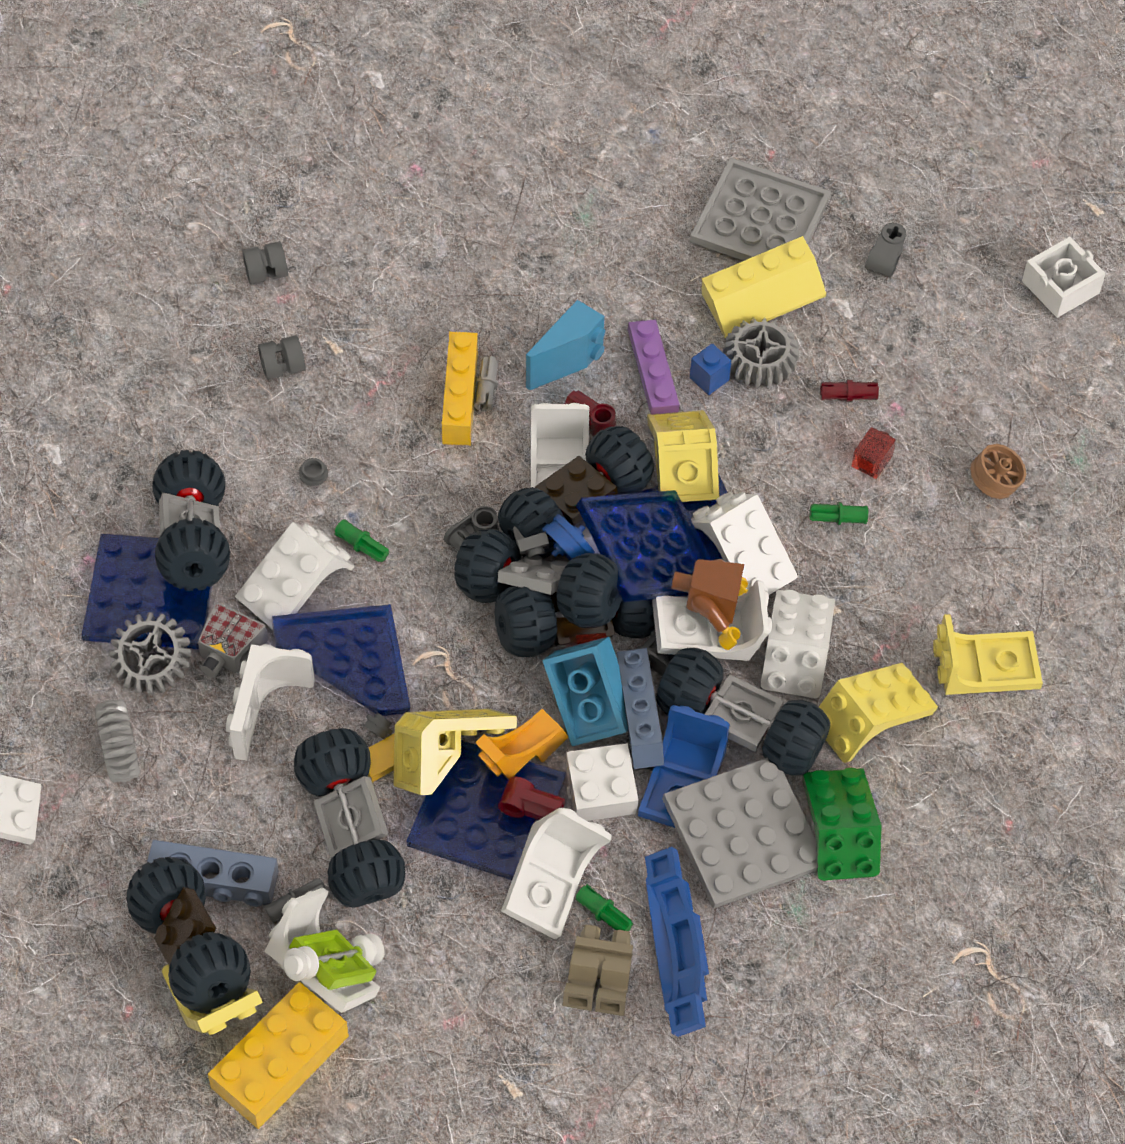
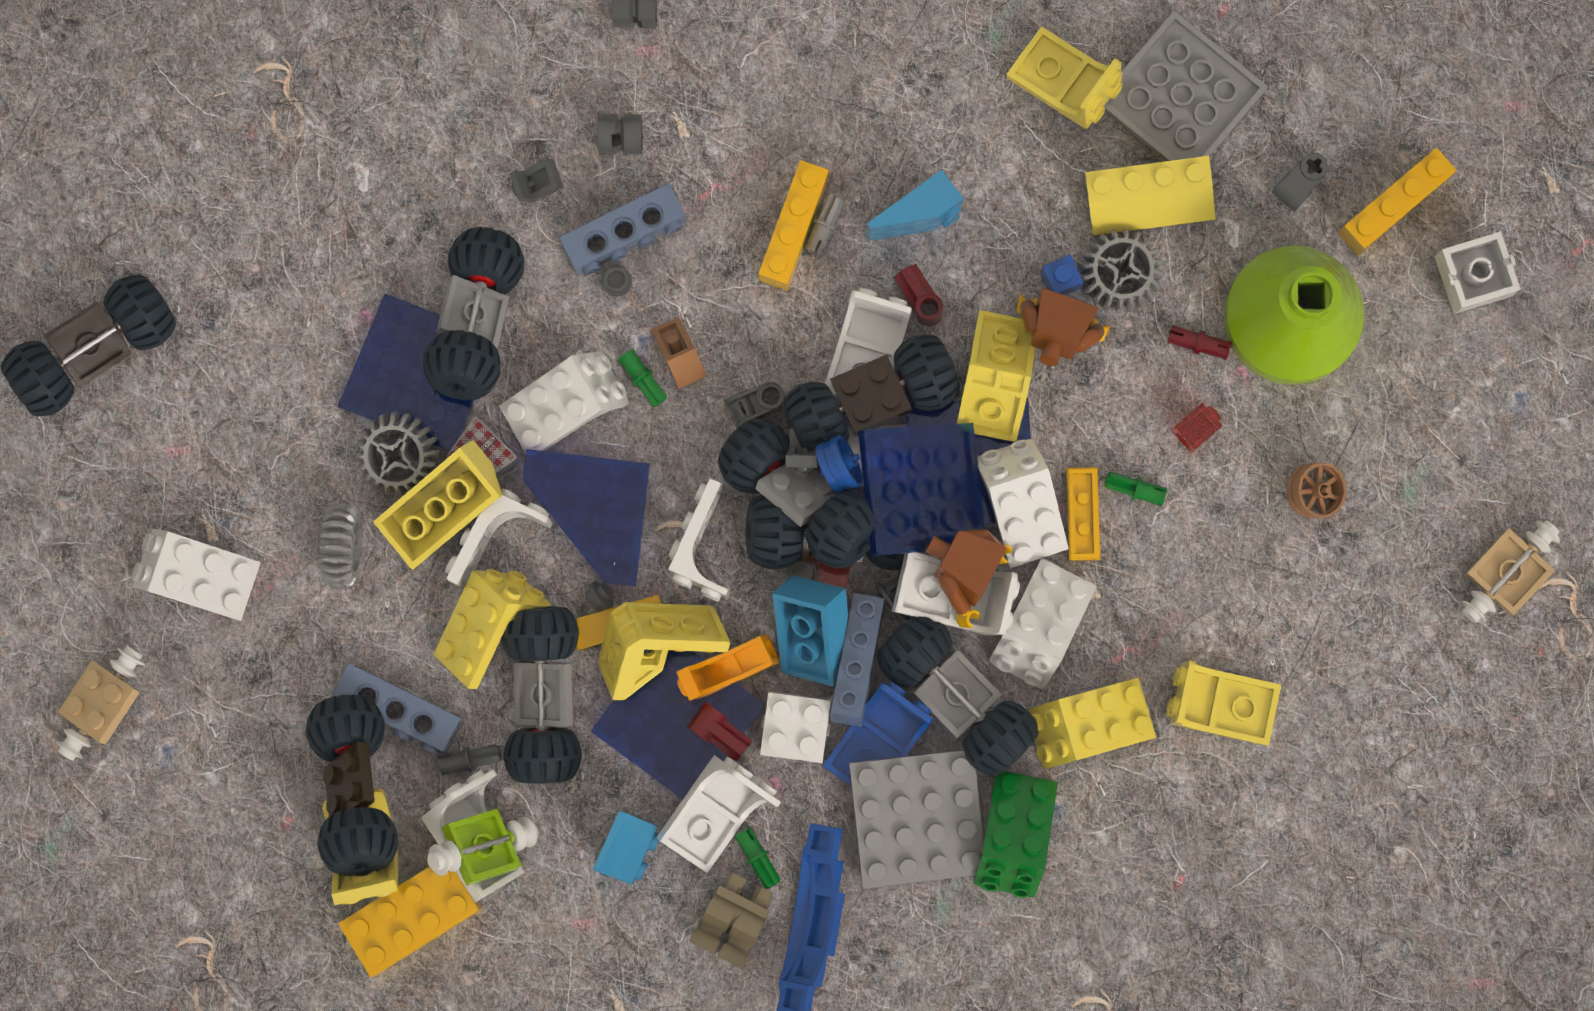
camera: 20 degrees right, 25 degrees up
medium lavender plate [628,320,680,415] -> none
none -> light yellow slope [373,440,502,570]
none -> light yellow bracket [433,569,551,689]
none -> dark grey bracket [510,159,564,202]
none -> sand blue brick [559,183,687,276]
none -> dark azure slope [592,810,659,884]
none -> medium nougat slope [651,317,707,389]
none -> white bracket [668,478,729,602]
none -> light yellow bracket [1006,26,1123,130]
none -> dark orange torso [1016,288,1110,366]
none -> yellow tile [1066,467,1100,561]
none -> lime cone [1224,245,1364,385]
none -> yellow brick [1338,147,1457,256]

